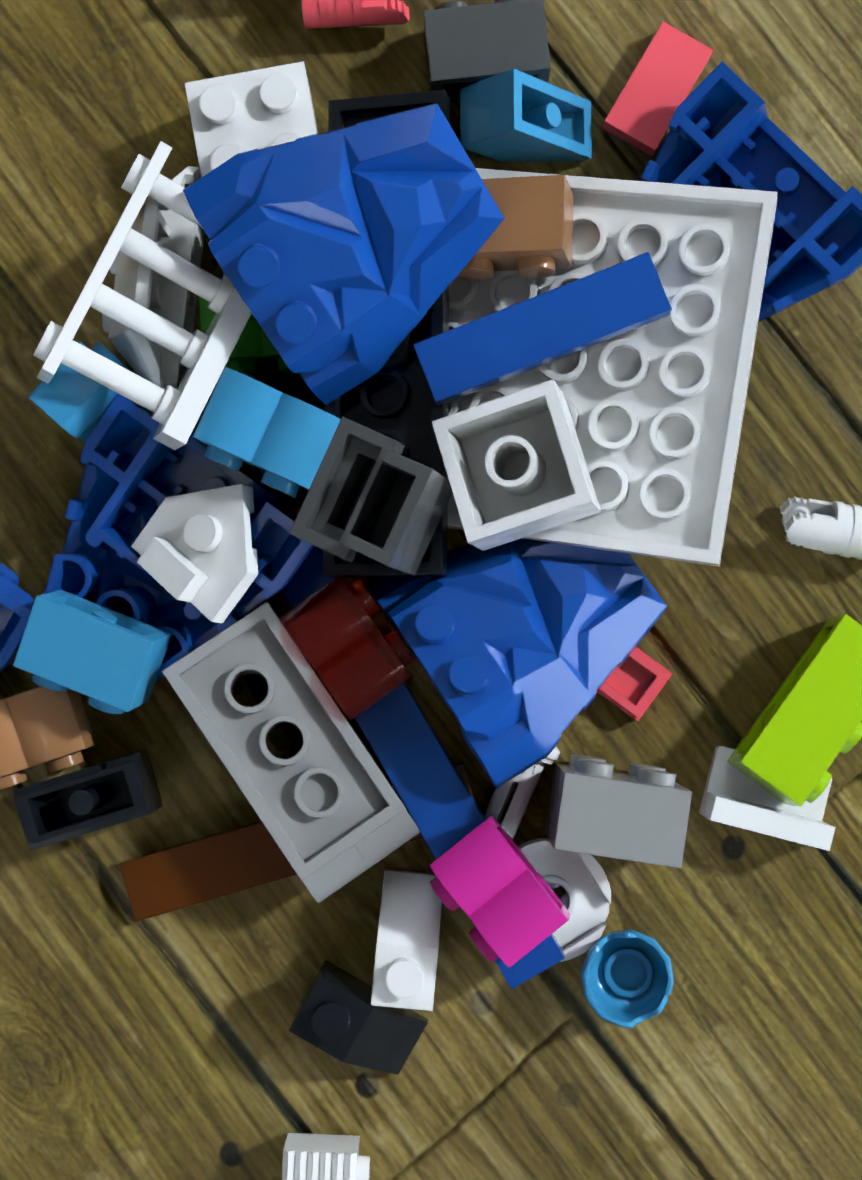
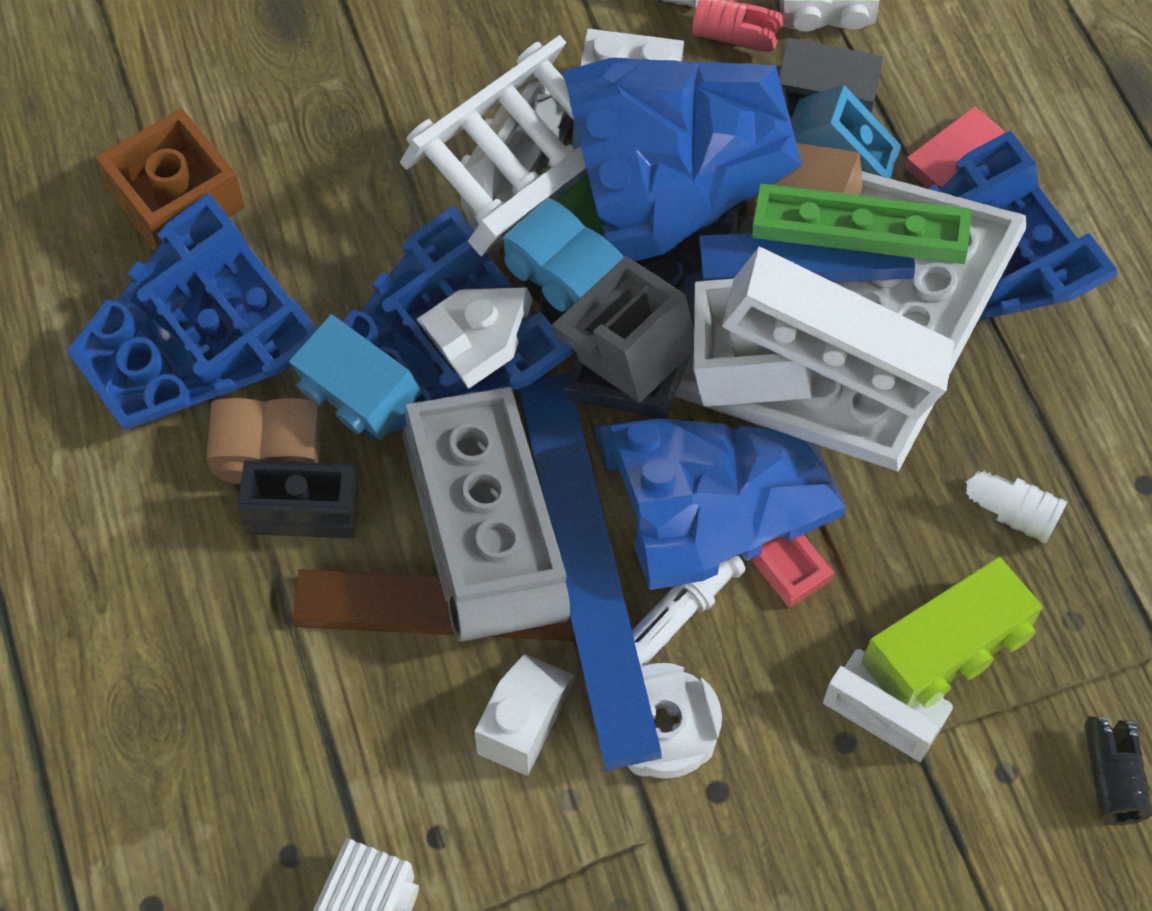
camera: 15 degrees right, 25 degrees down
dark azure brick [28,340,132,442] -> none
clear red brick [279,575,416,720] -> none
black slope [289,960,428,1075] -> none
dark pink brick [429,816,571,968] -> none
light grey brick [544,754,692,868] -> none
dark azure hair [580,929,674,1028] -> none
none -> white brick [722,246,954,420]
none -> bright green plate [752,183,972,264]

